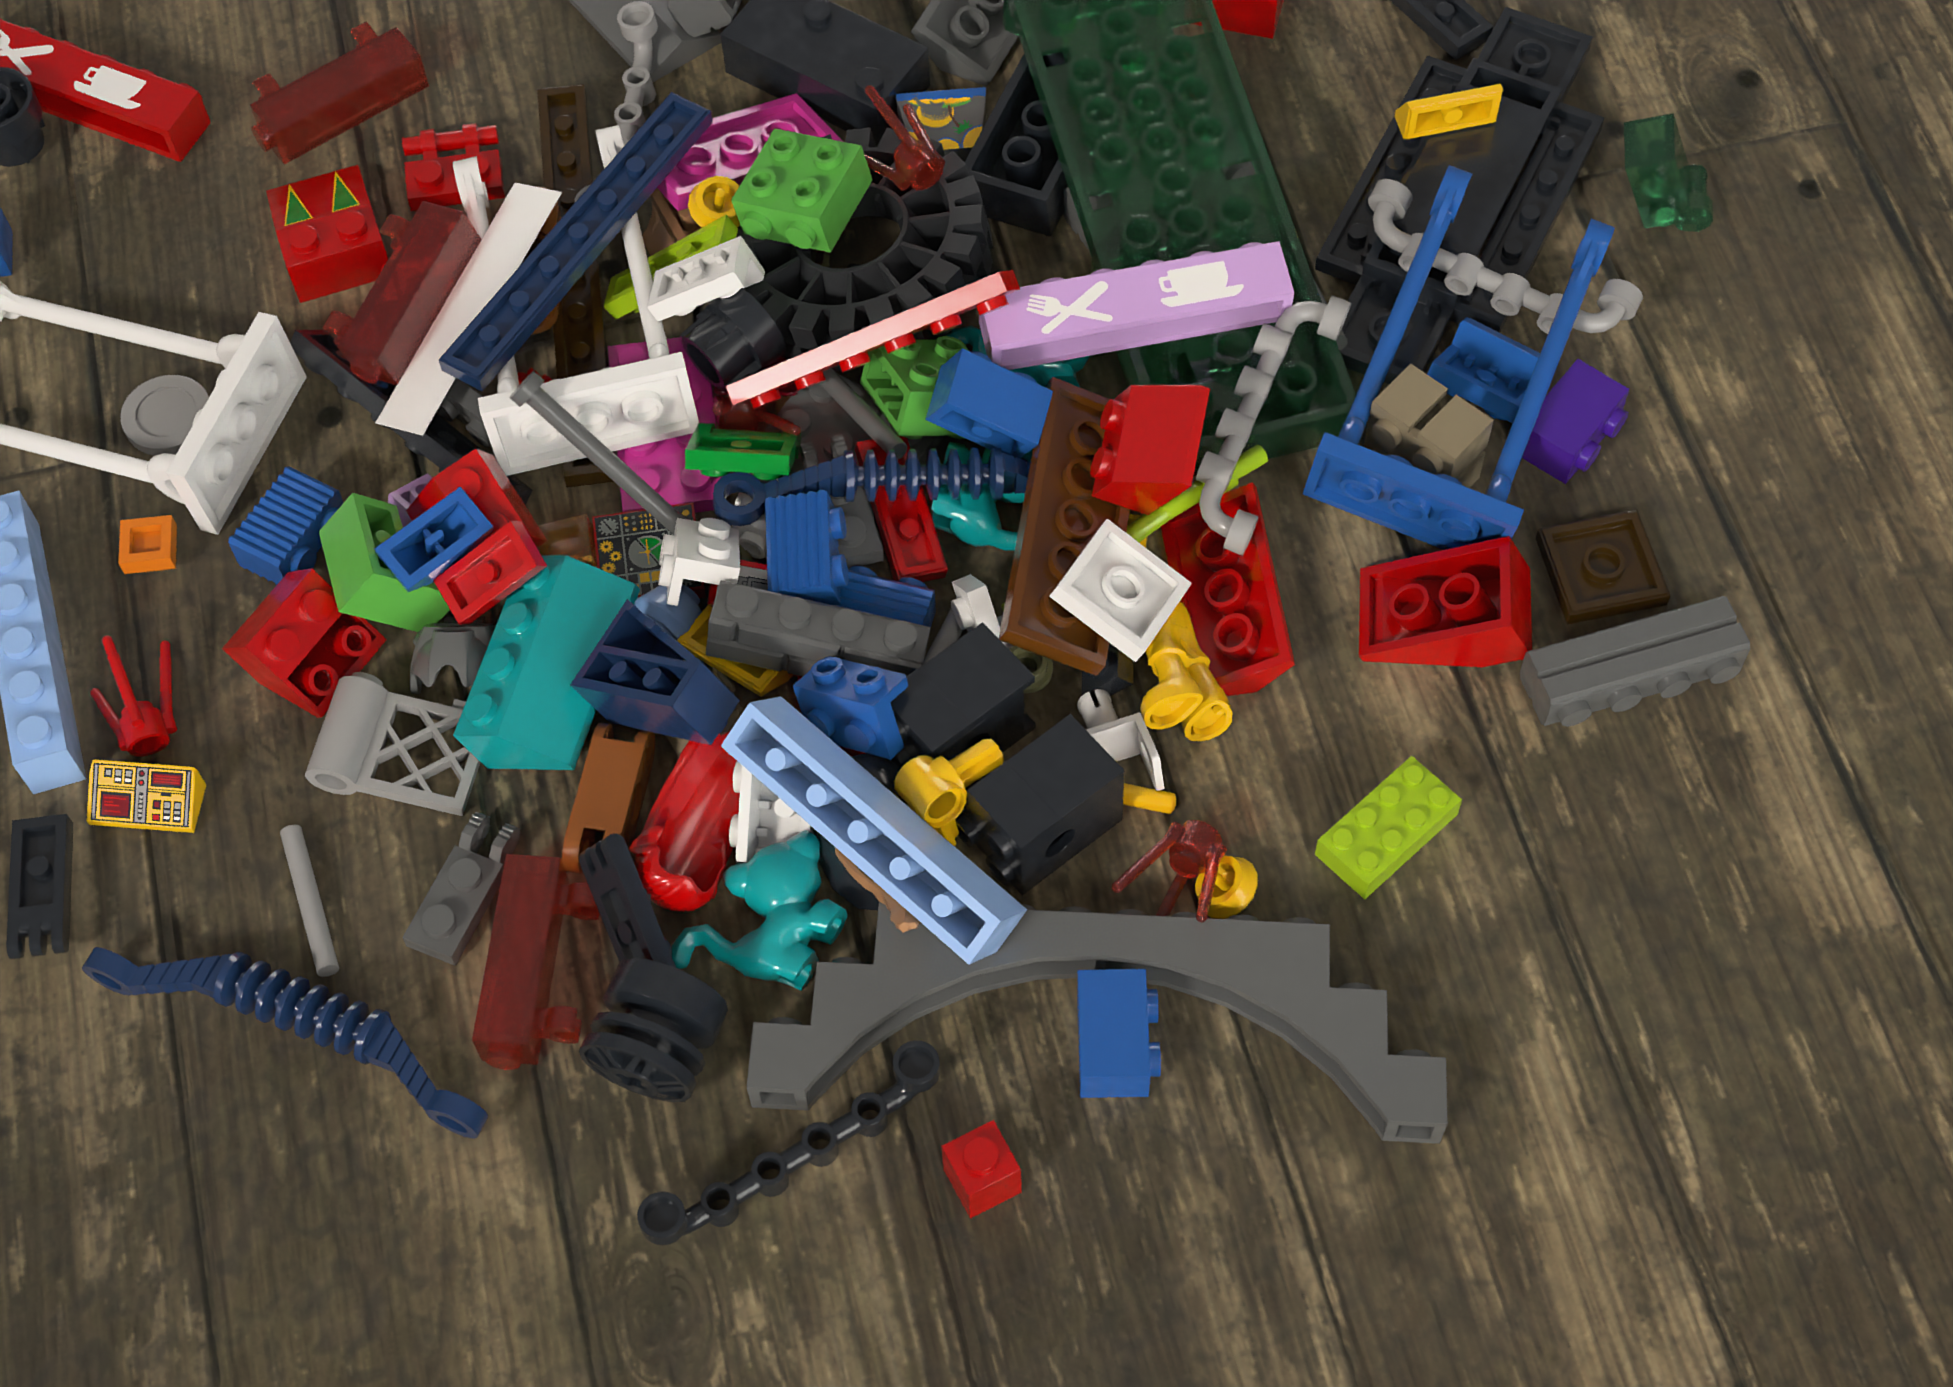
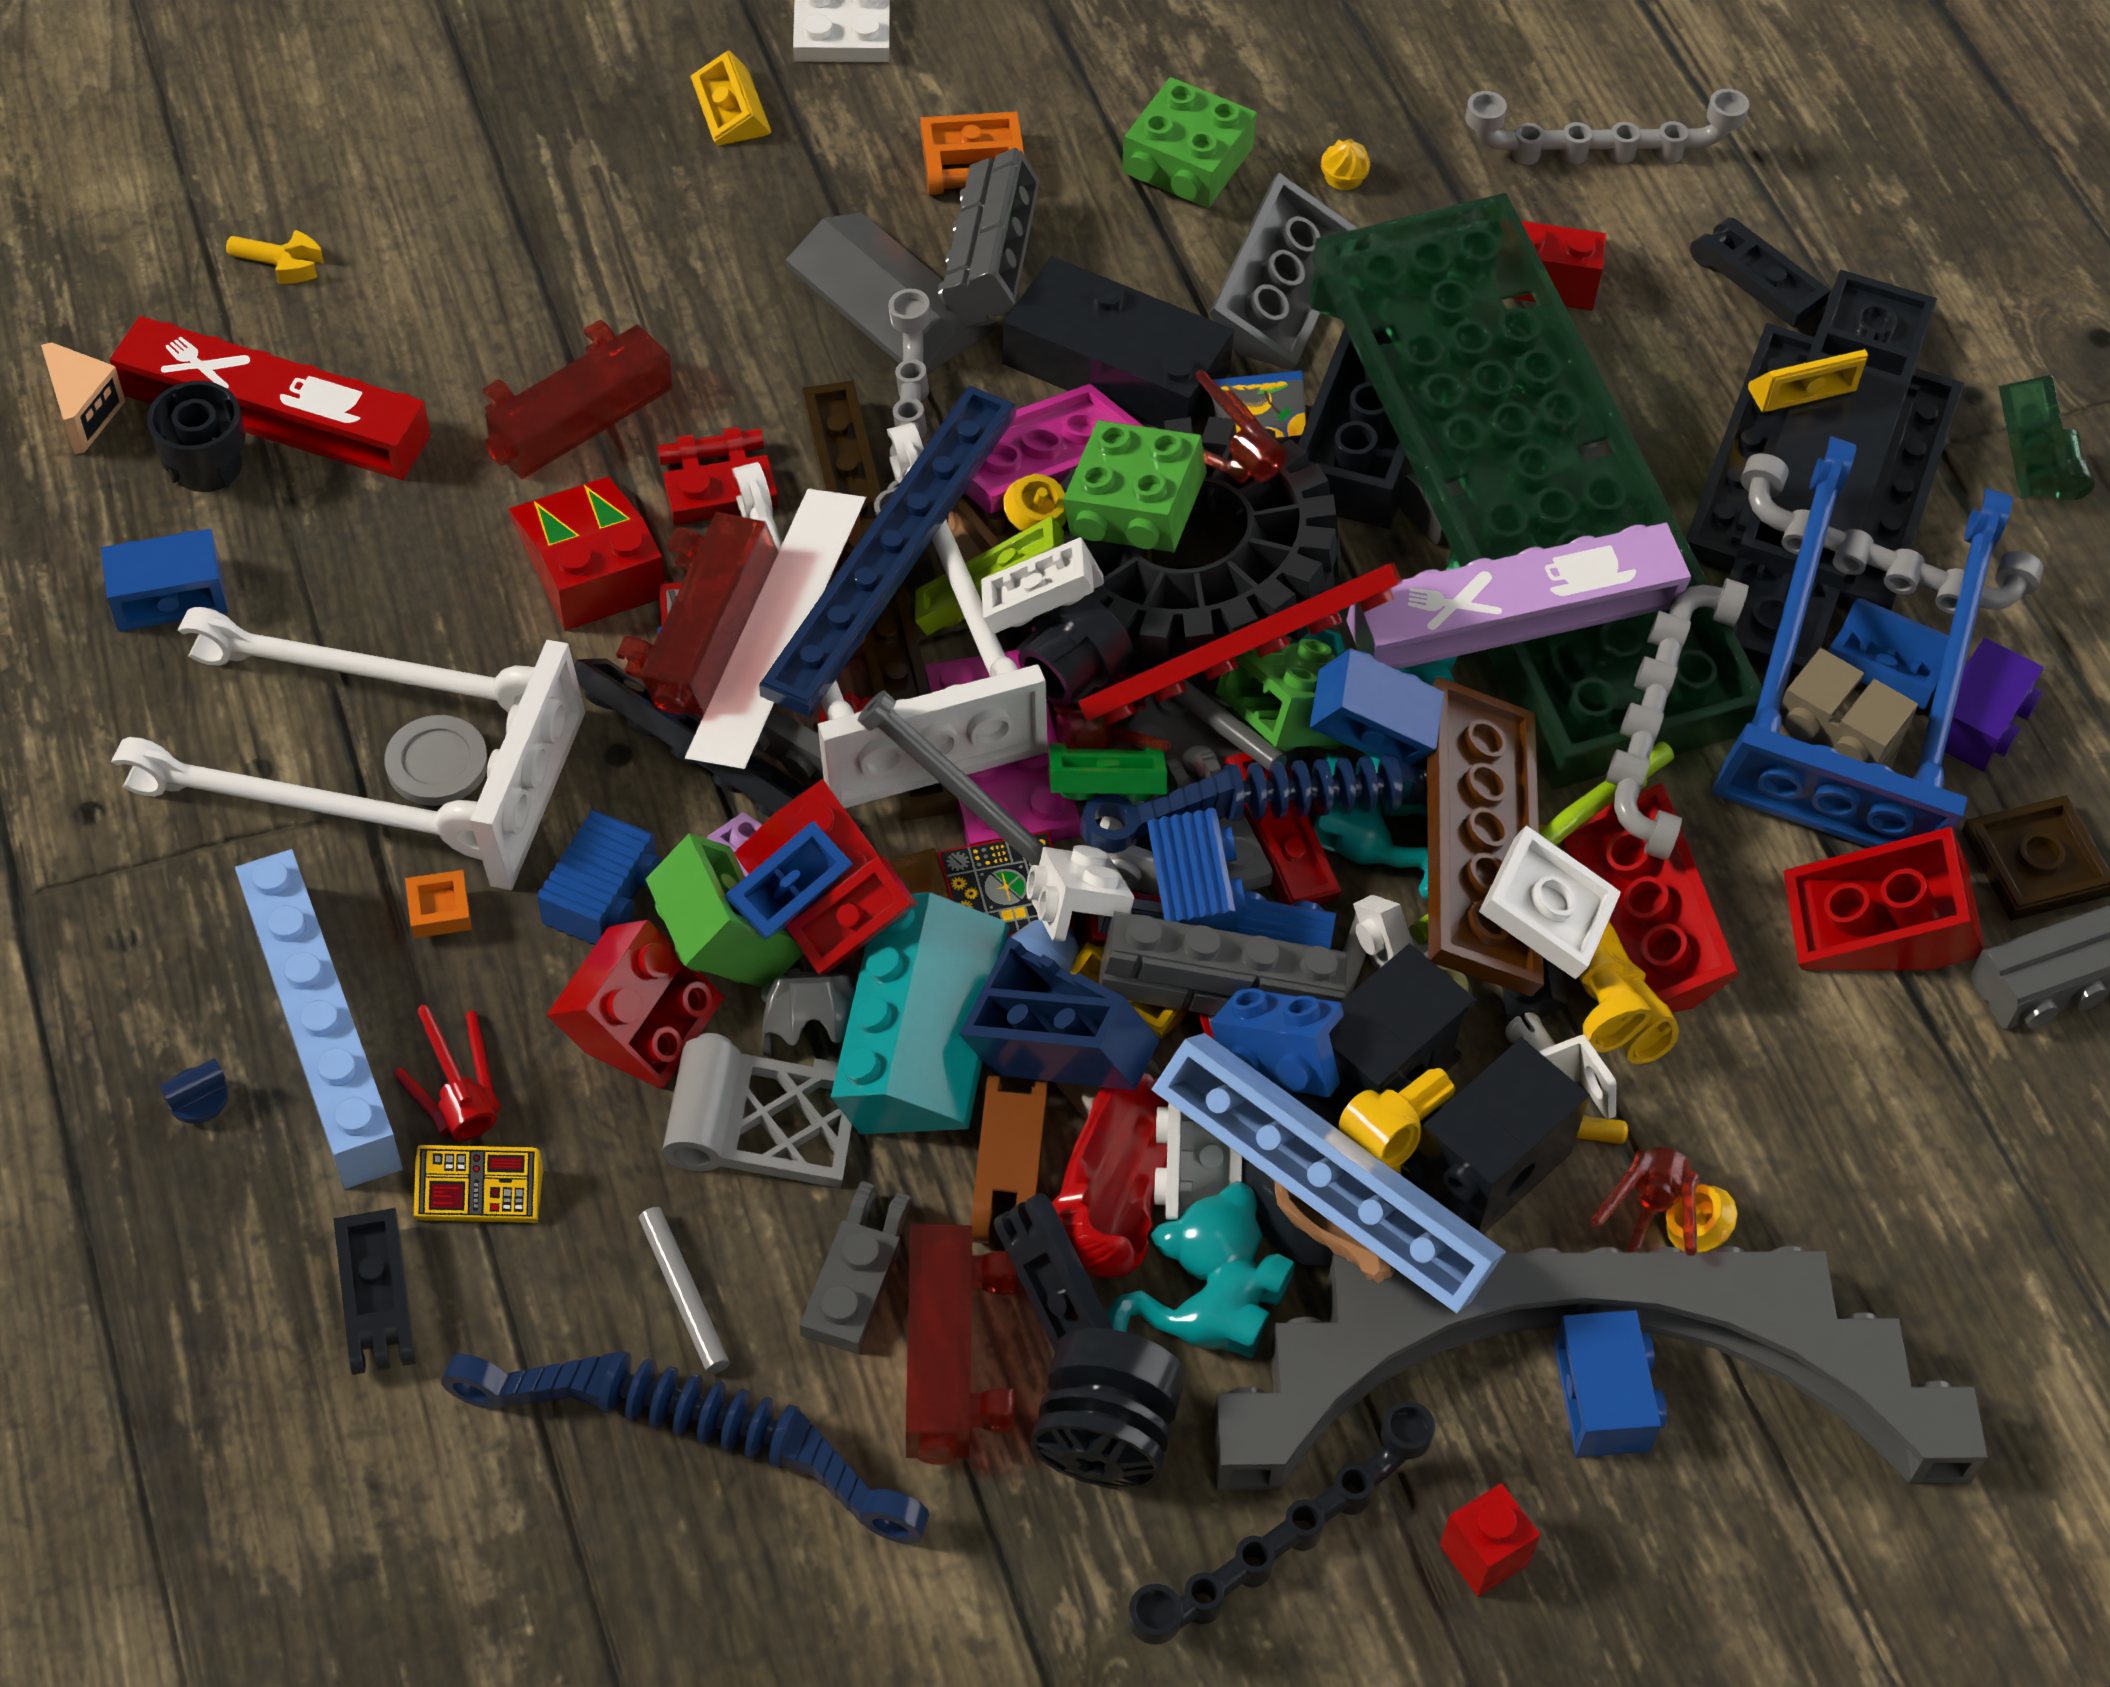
camera: 10 degrees left, 5 degrees down
red slope [1090,385,1210,515] -> none
lime piece [1315,756,1462,900] -> none

